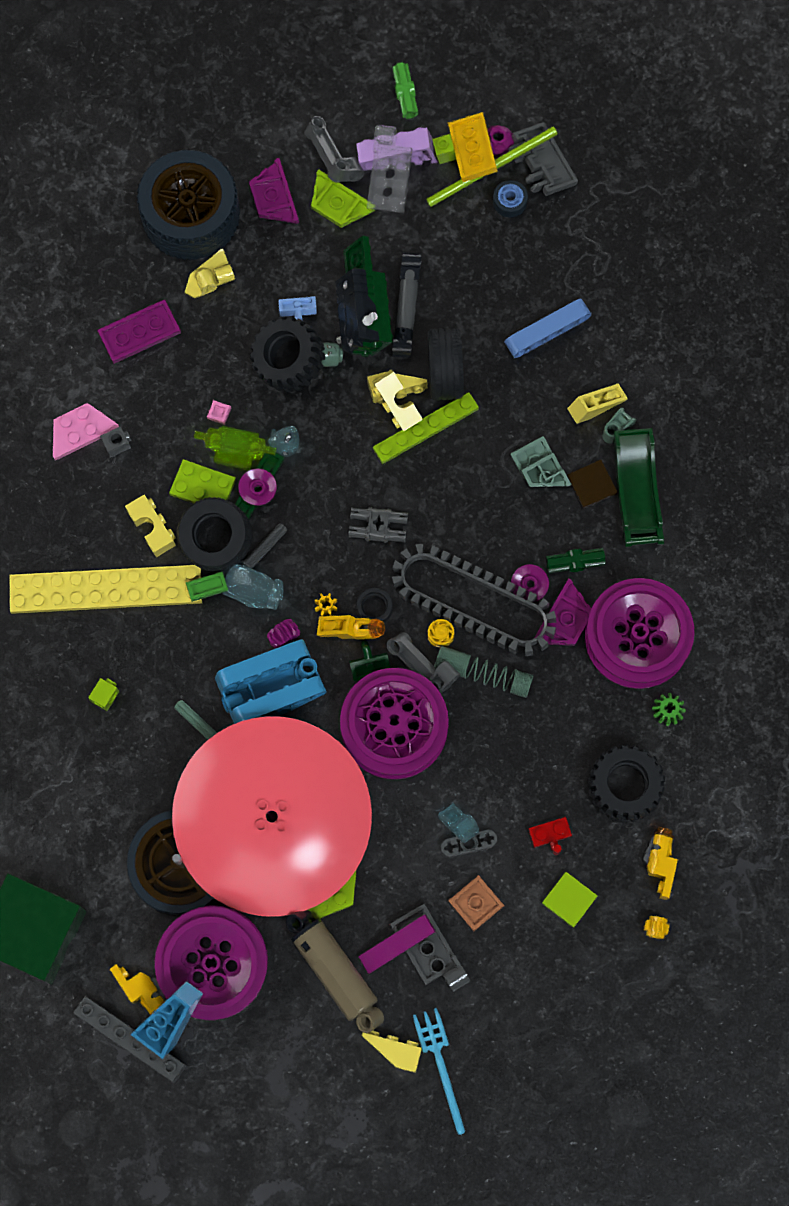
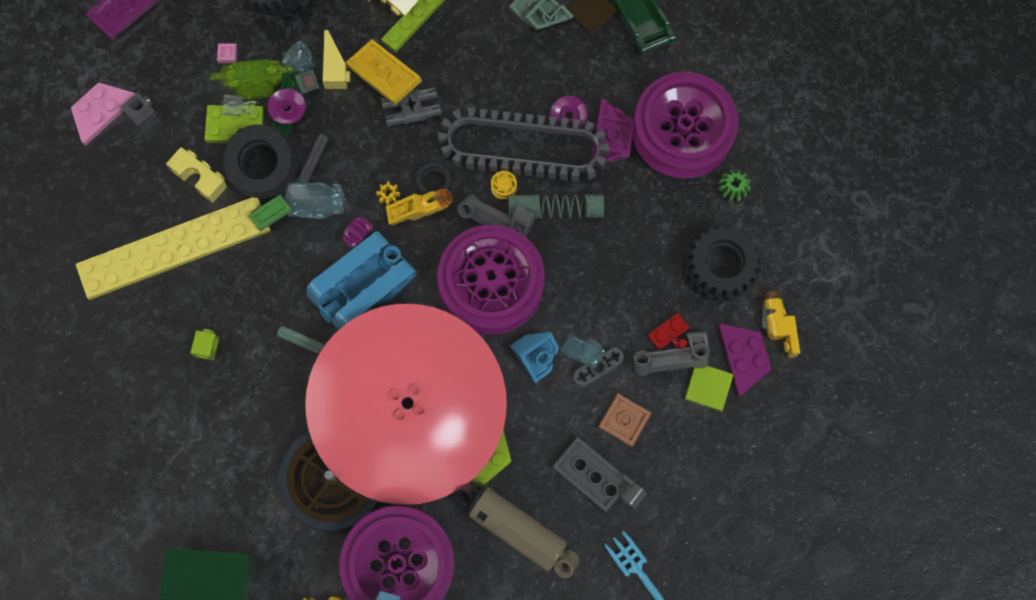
camera: 25 degrees left, 0 degrees up
dark green plate [349,640,390,681] -> none
magenta tile [359,915,436,974] -> none
light yellow slope [362,1031,422,1073] -> none
dark green piece [546,548,606,573] -> none
yellow gear [644,916,670,939] -> none
none -> clear plate [222,95,256,117]
none -> sand green tile [295,70,319,94]
none -> light yellow slope [323,30,351,89]
none -> yellow plate [346,39,422,105]
none -> dark azure slope [510,332,559,383]
none -> dark grey piece [634,330,709,376]
none -> magenta wing [718,324,771,396]

